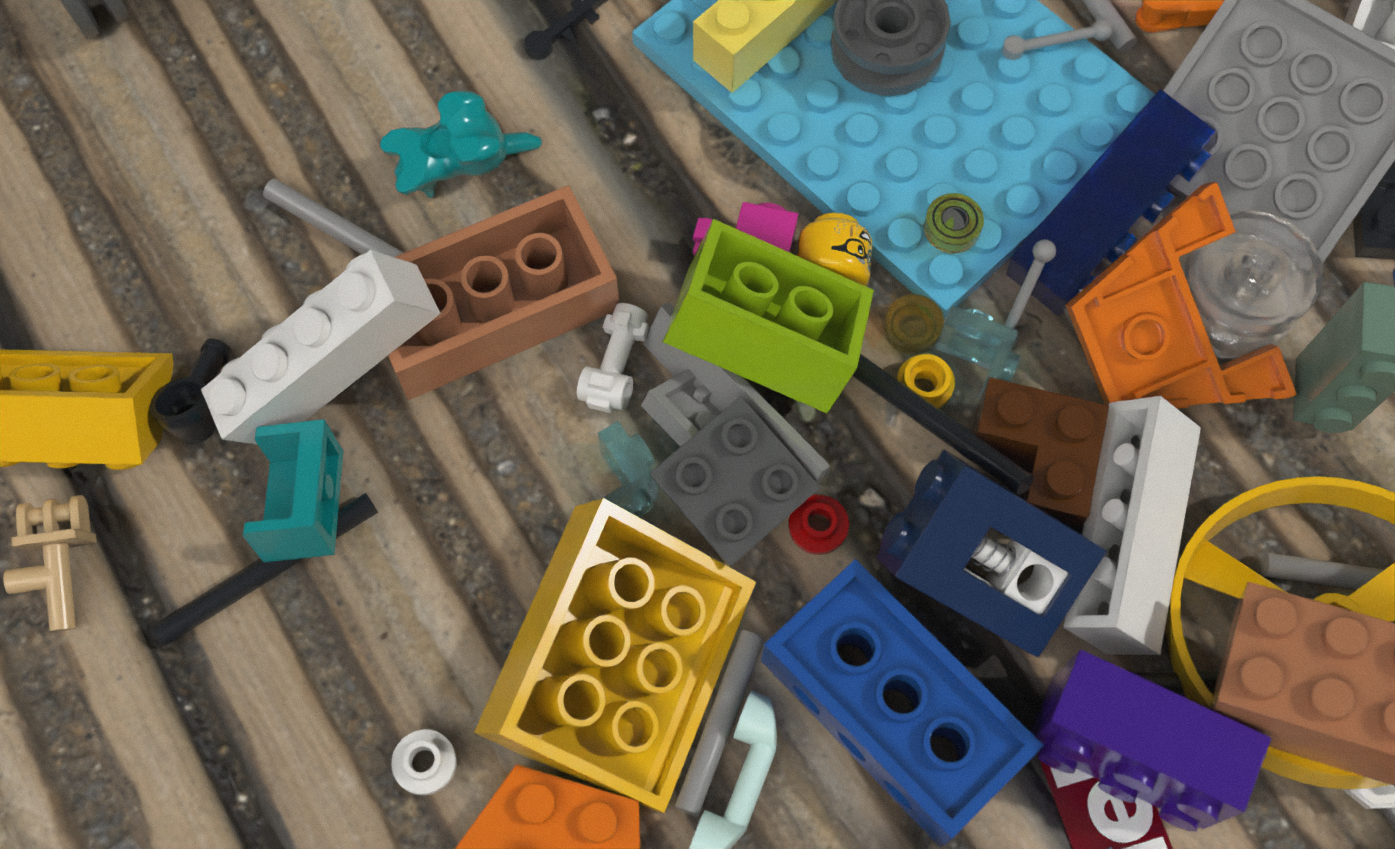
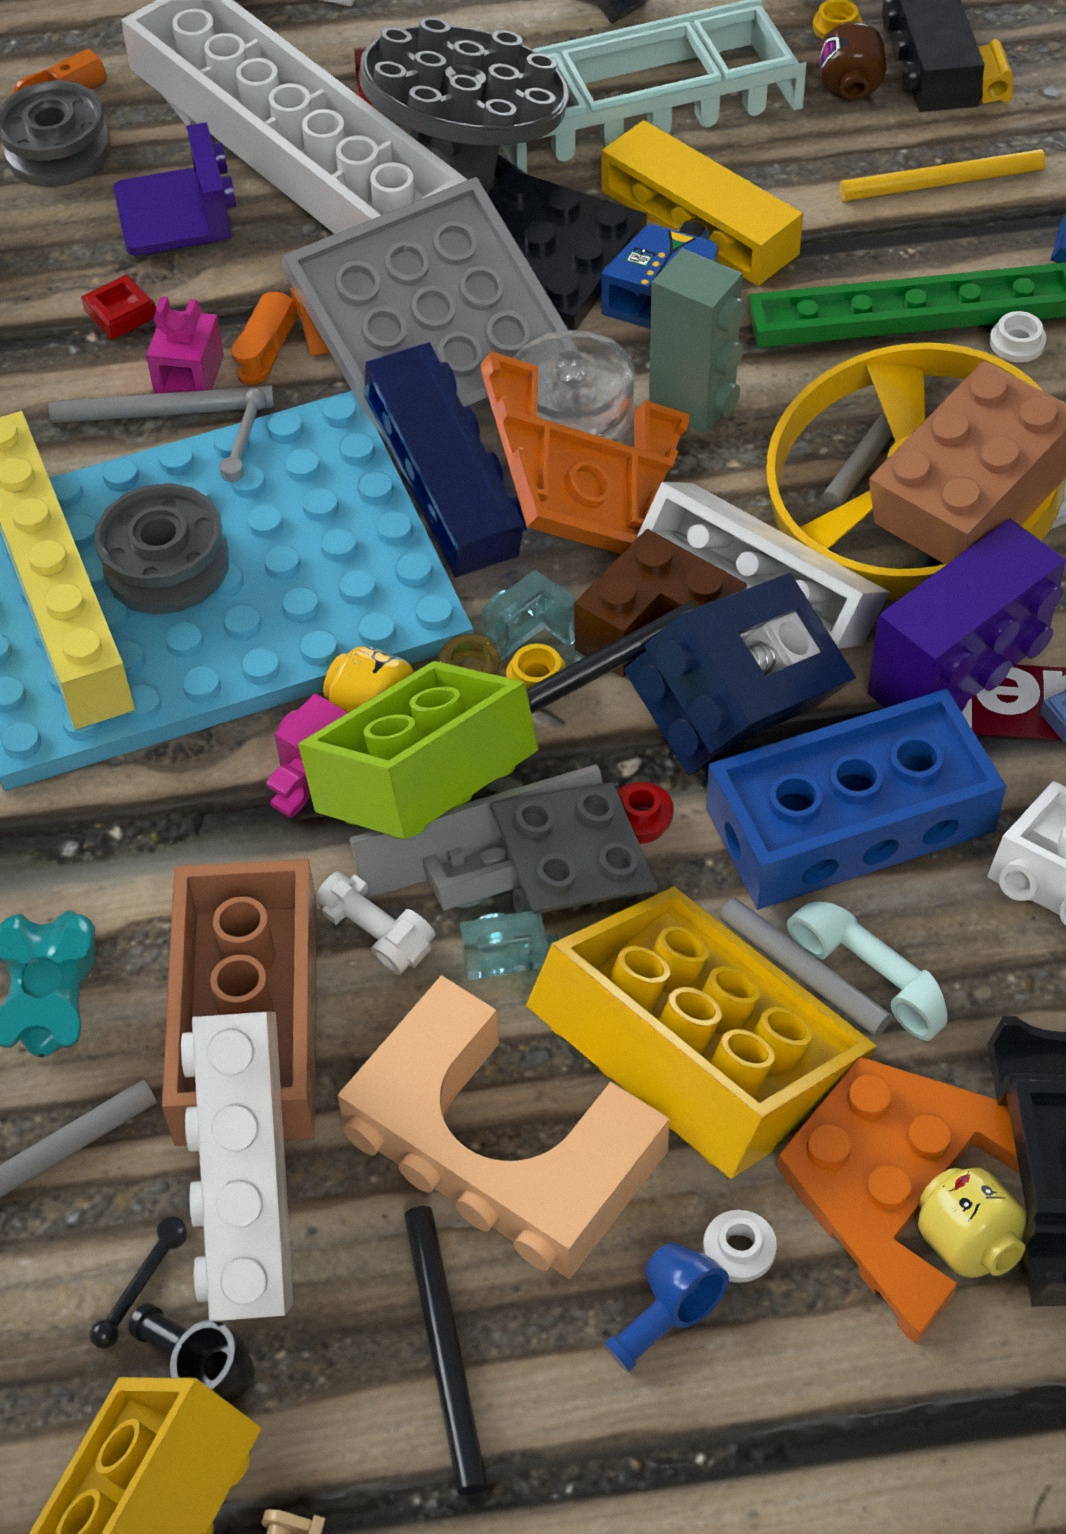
camera: 65 degrees left, 15 degrees down
teal panel [243,419,344,562] -> none
clear yellow tile [924,193,984,253] -> none
light grey hinge [992,239,1056,349] -> none
none -> black hinge [90,1217,187,1349]
none -> light nougat arch [337,975,670,1280]
none -> blue bar [603,1242,729,1372]

